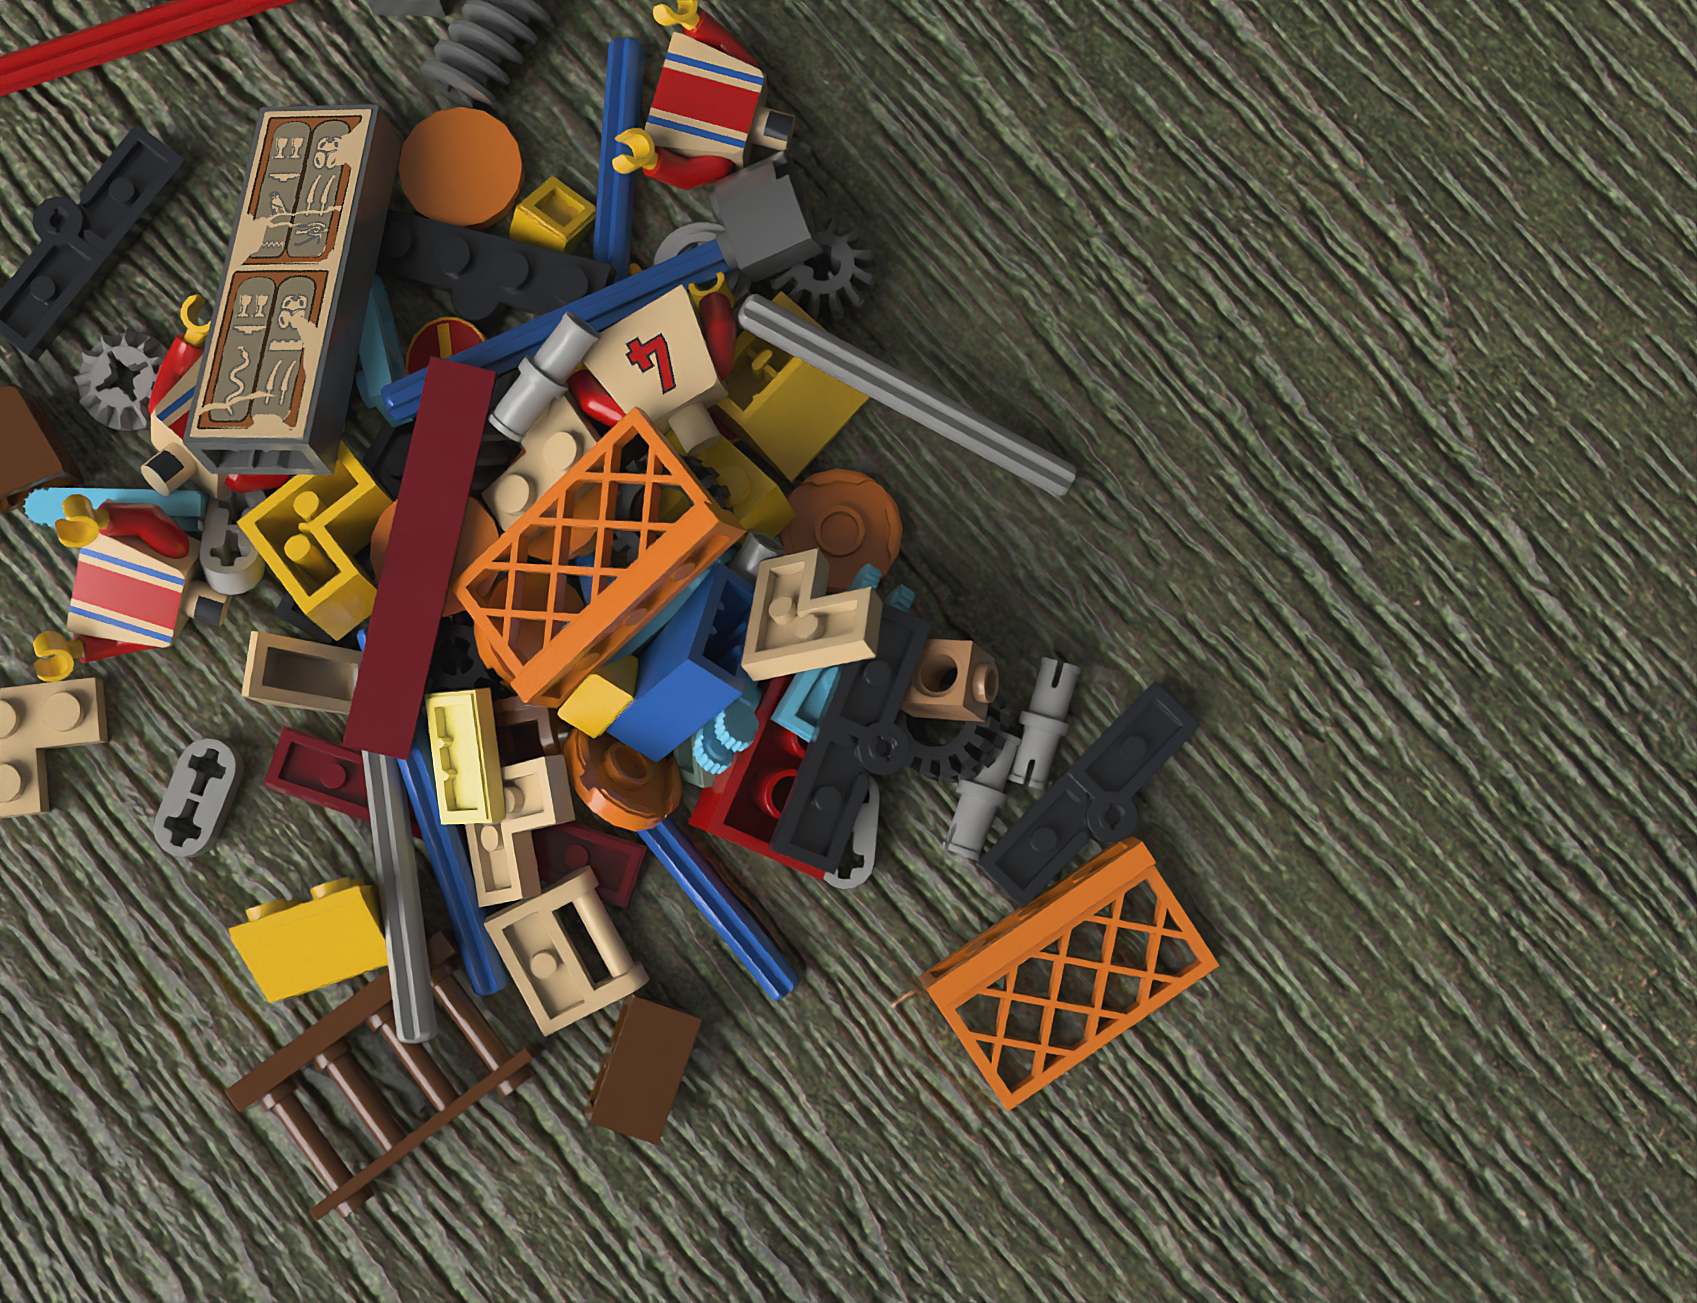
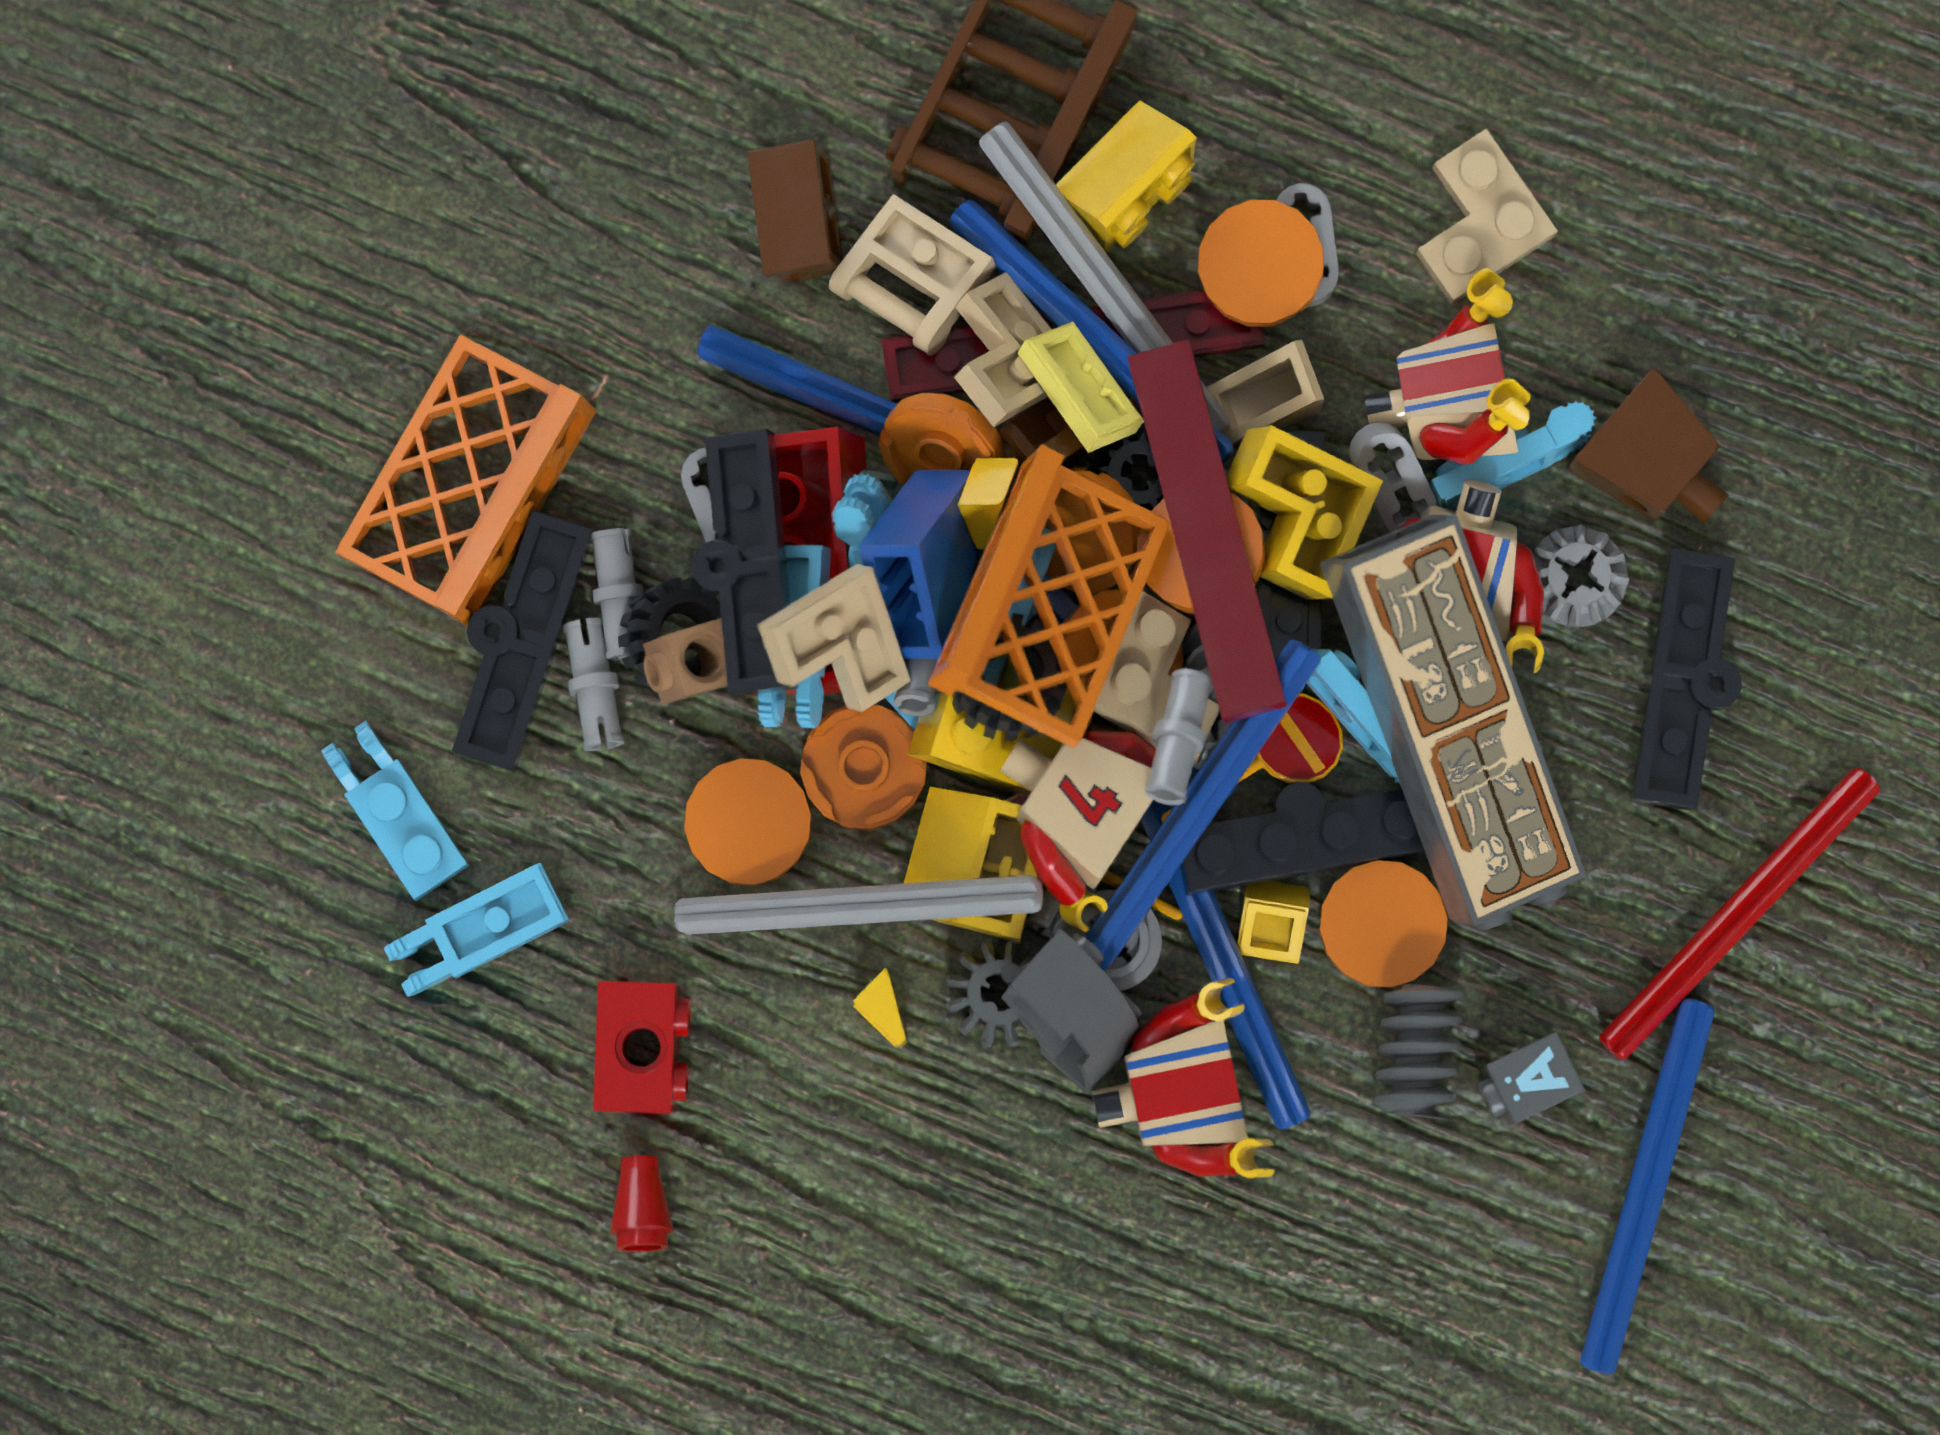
camera: 165 degrees right, 0 degrees up
none -> medium azure hinge [321,720,470,901]
none -> medium azure hinge [384,863,570,997]
none -> red brick [593,981,691,1114]
none -> red cone [610,1155,674,1252]
none -> orange tile [684,758,812,886]
none -> yellow slope [853,968,907,1048]
none -> orange tile [1198,200,1324,327]

